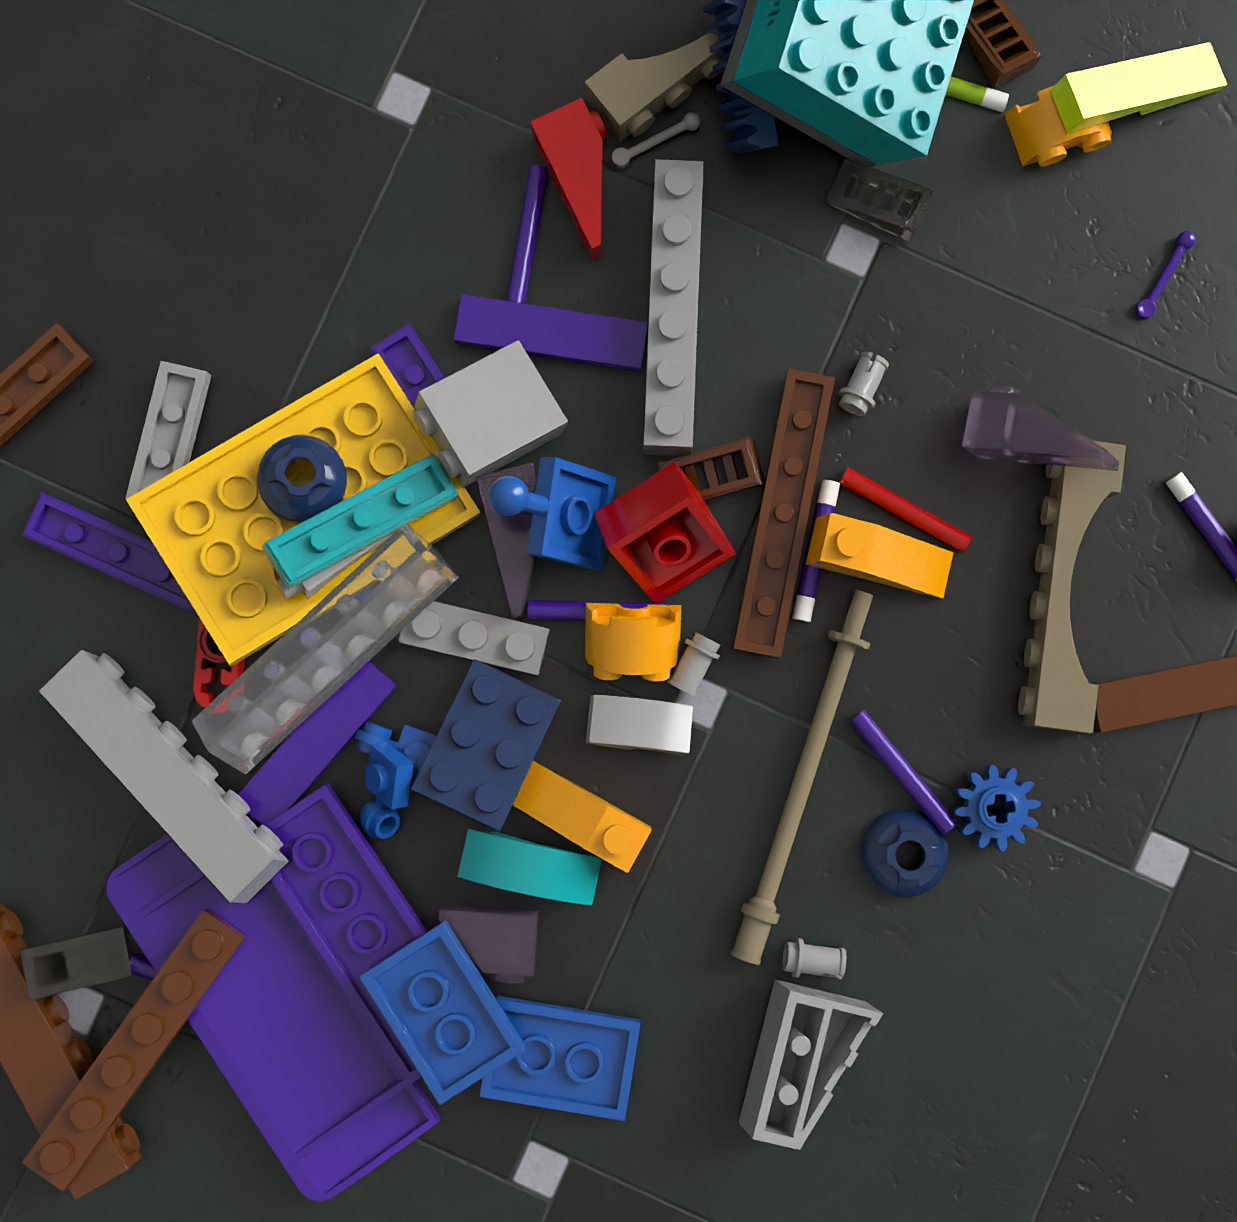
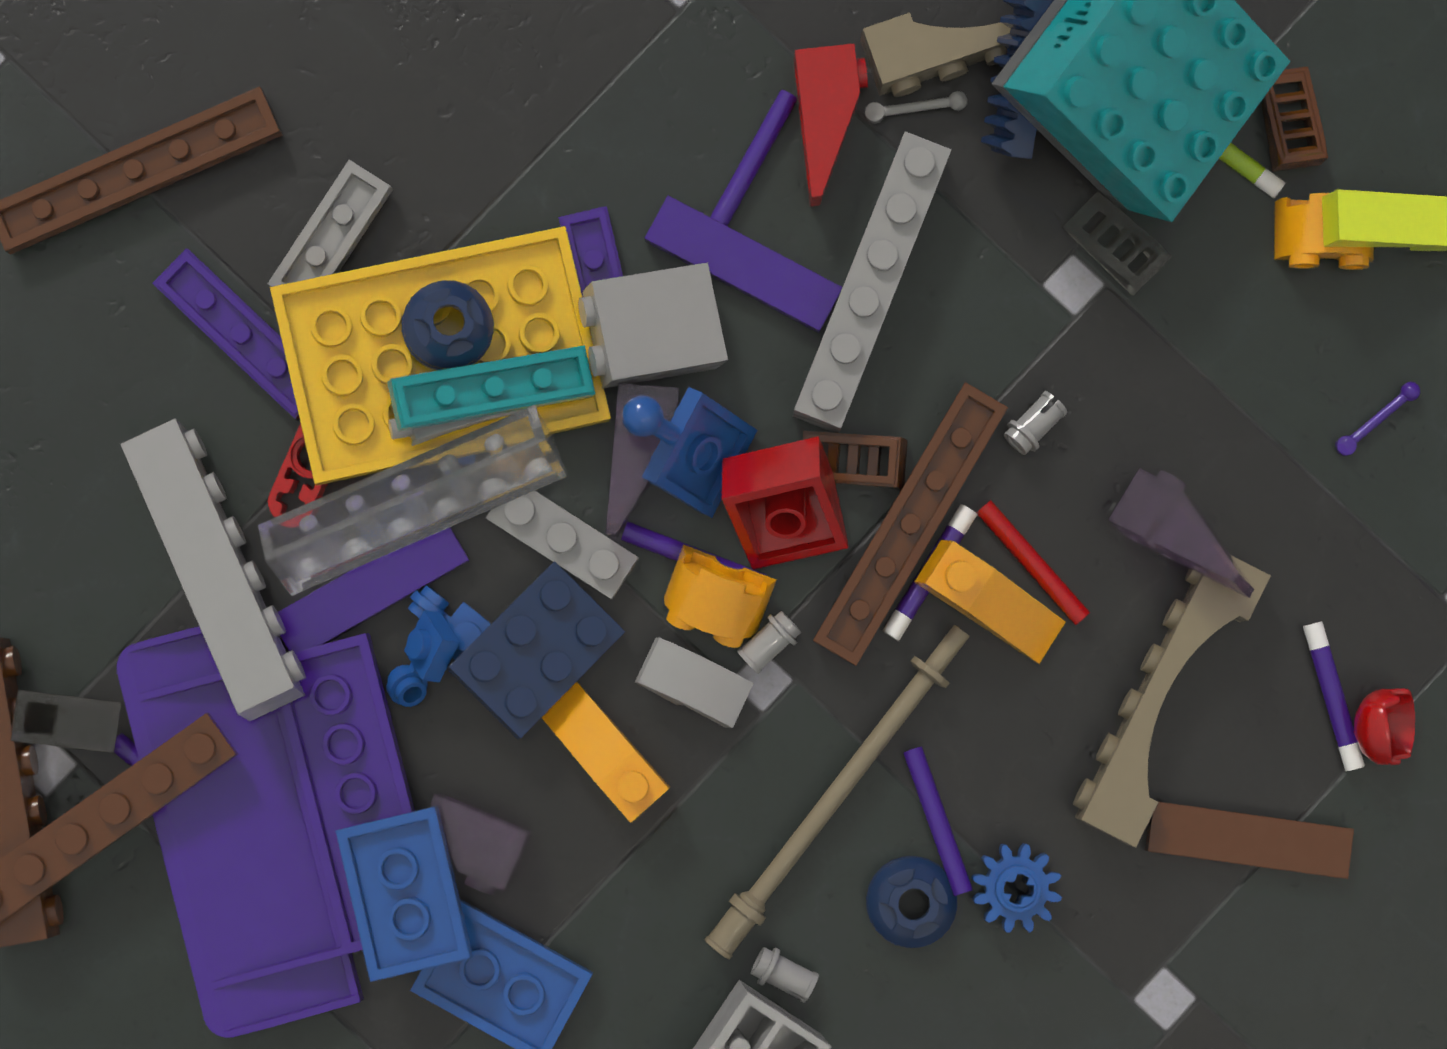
camera: 20 degrees right, 0 degrees up
teal brick [457,829,602,905] -> none

